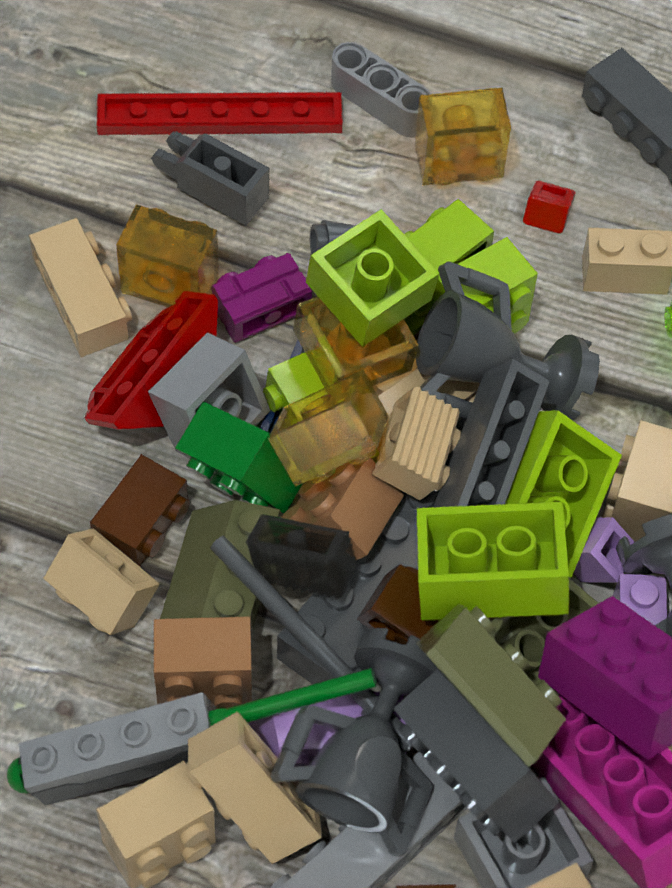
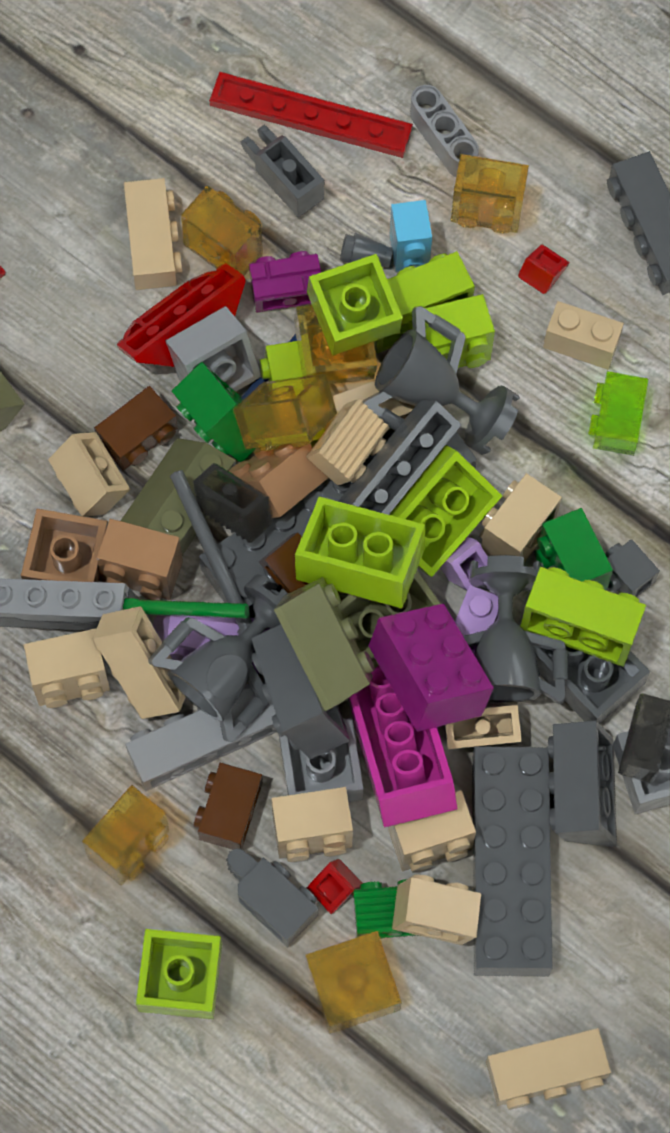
camera: 20 degrees right, 10 degrees up
none -> medium nougat brick [21,508,108,582]
none -> medium azure brick [389,200,432,272]

